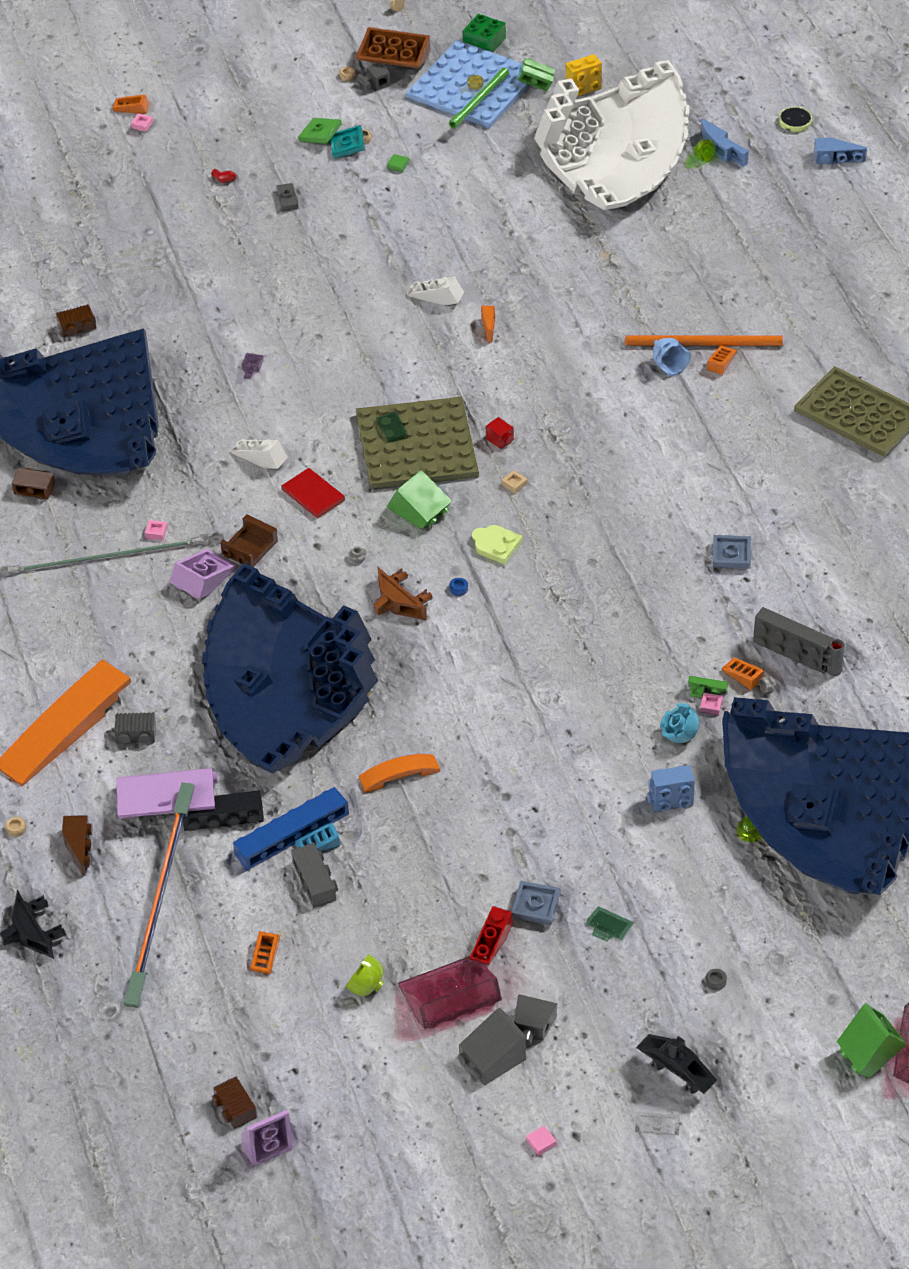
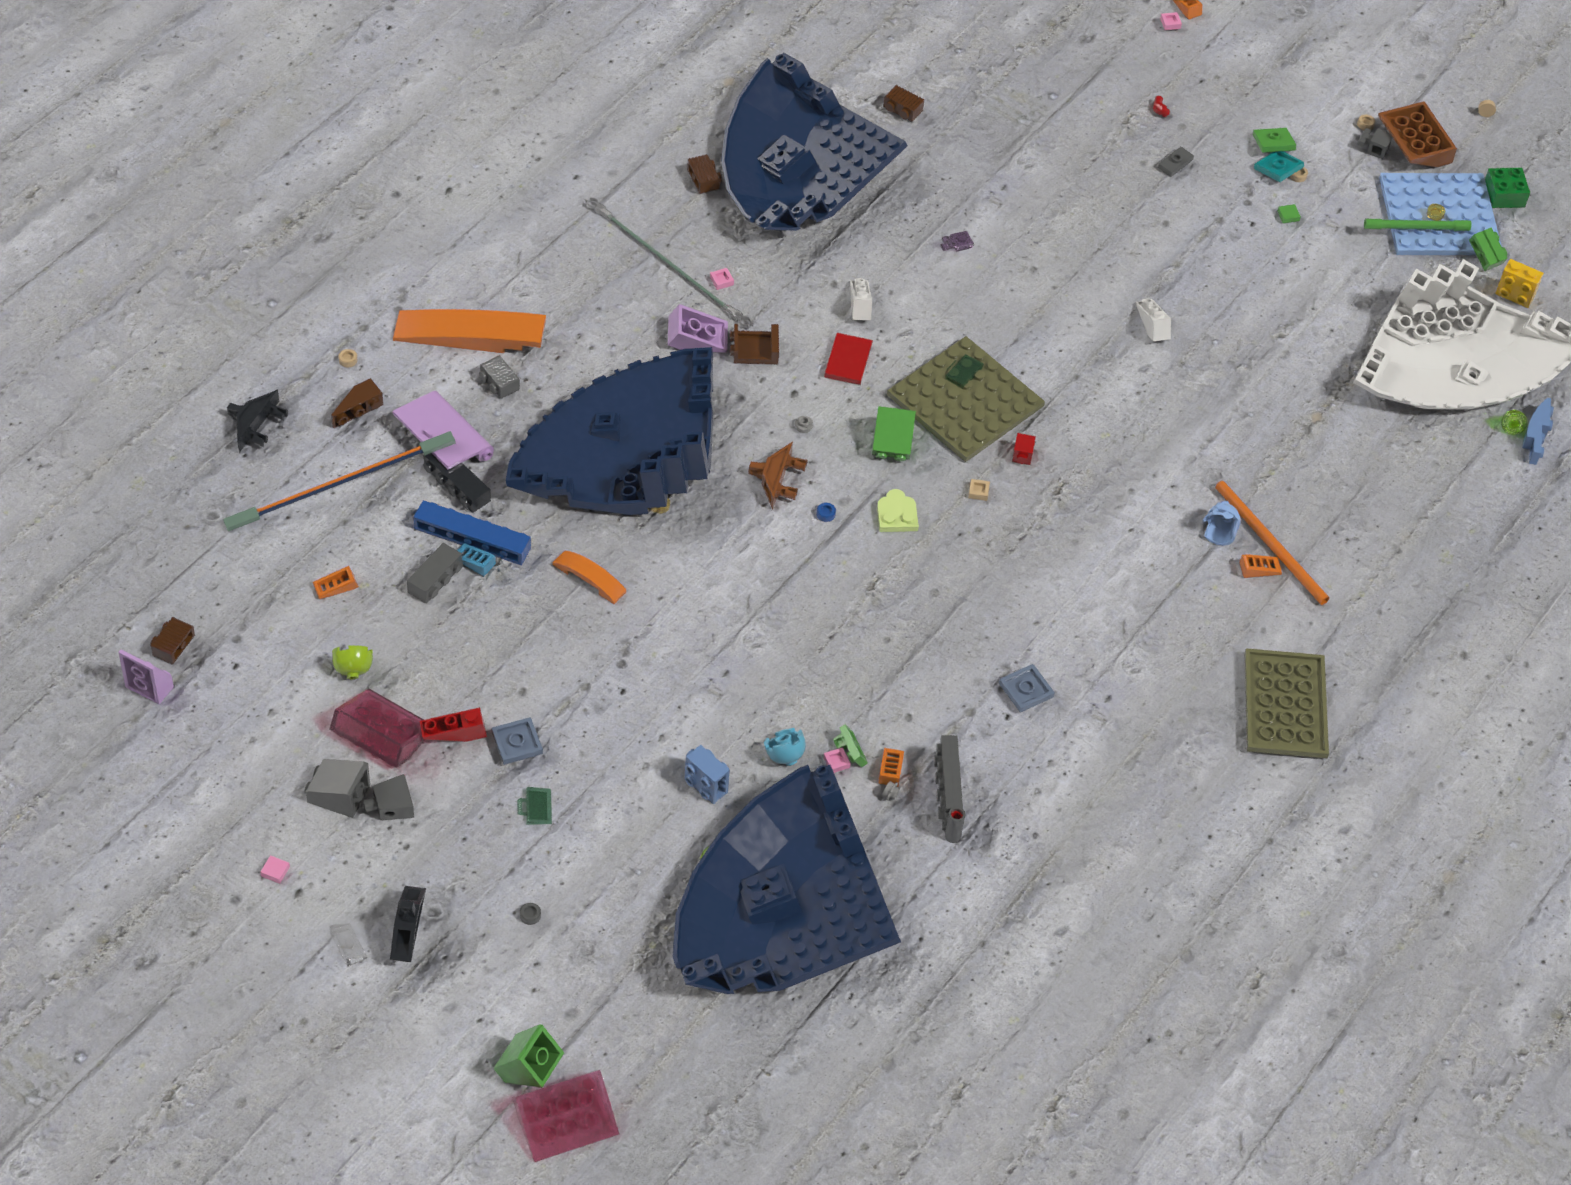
camera: 50 degrees right, 5 degrees up
orange slope [481,305,495,343] -> none

